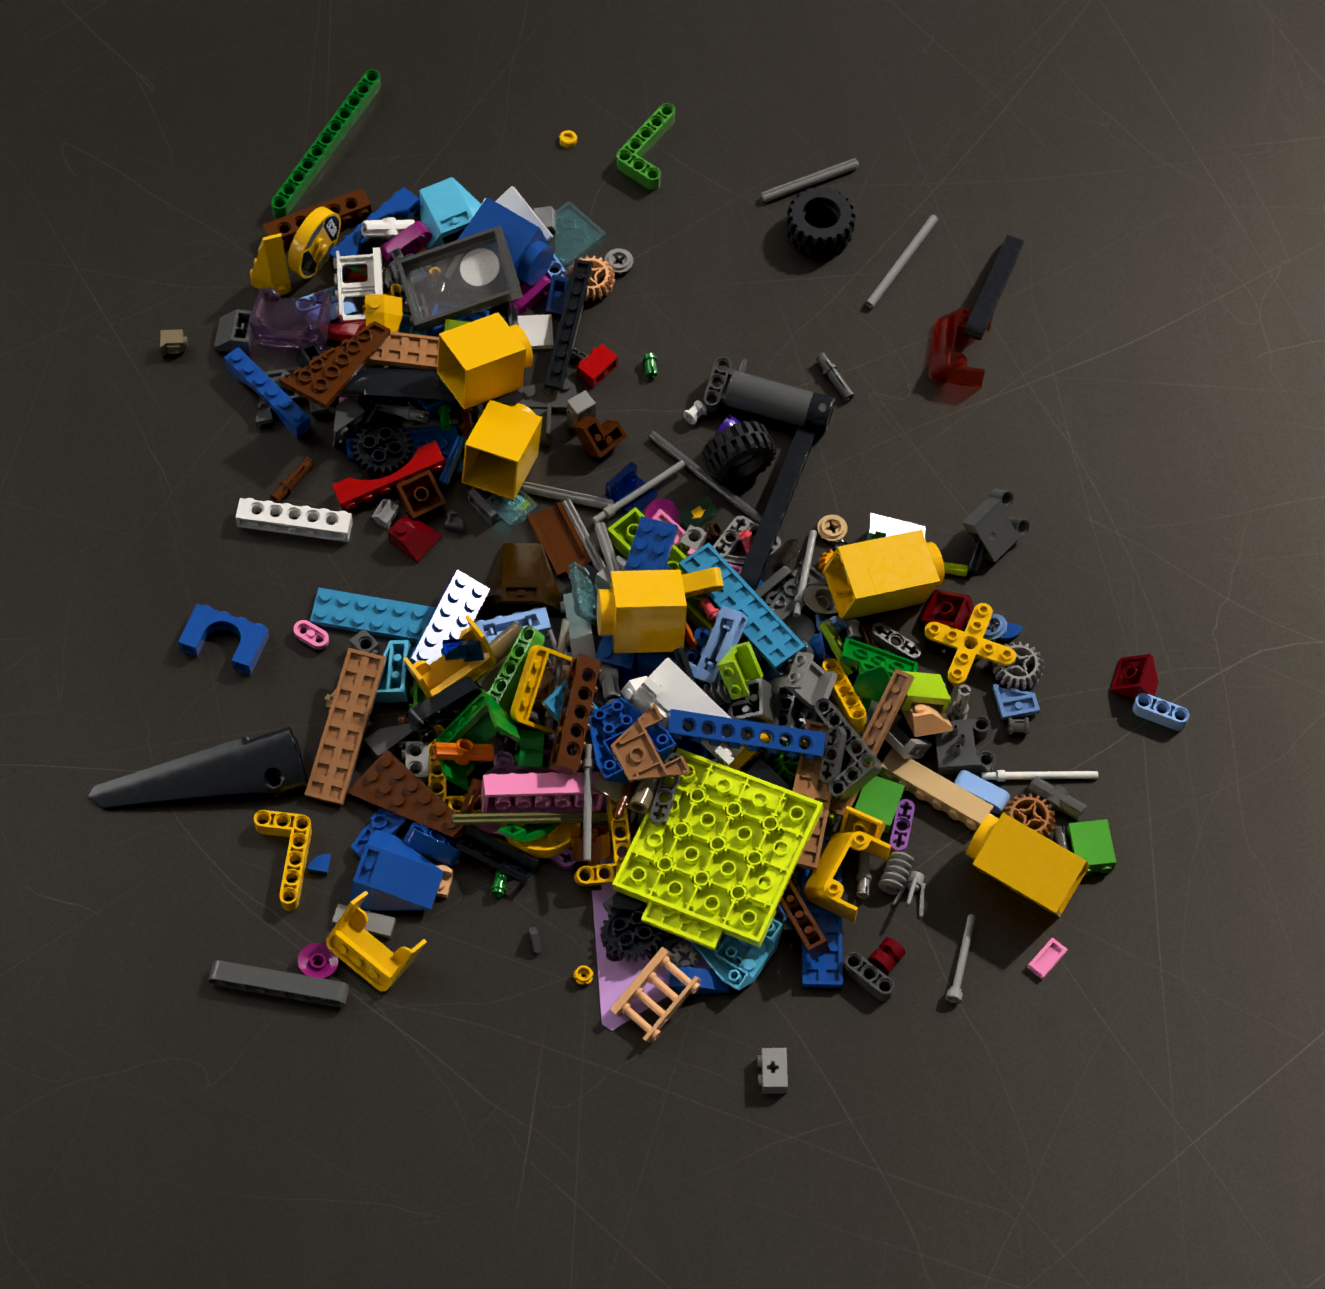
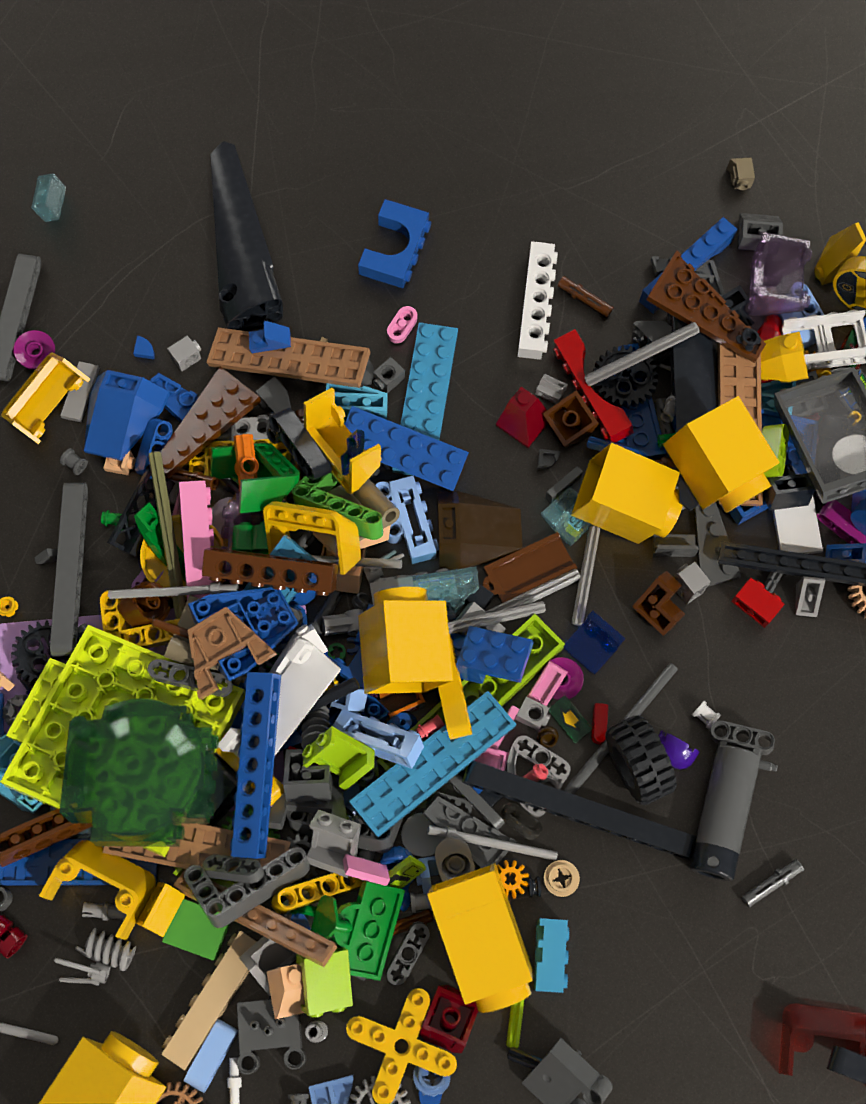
camera: 90 degrees right, 10 degrees up
yellow beam [254,810,312,911] -> none
light grey bar [592,460,686,524] -> none
green pin [642,353,658,378] -> none
medium lavender beam [889,799,915,852] -> none
none -> clear light blue brick [31,174,66,222]
none -> dark grey beam [50,482,88,657]
none -> clear green windscreen [59,699,219,847]
none -> dark grey bush [60,448,88,475]
none -> light grey brick [167,335,201,372]
none -> blue slope [249,321,291,353]
none -> bright pink tile [342,854,390,886]
none -> light grey axle [585,322,700,386]
none -> red bar [591,703,609,744]
none -> black plate [736,328,761,352]
none -> light grey slope [795,576,825,617]

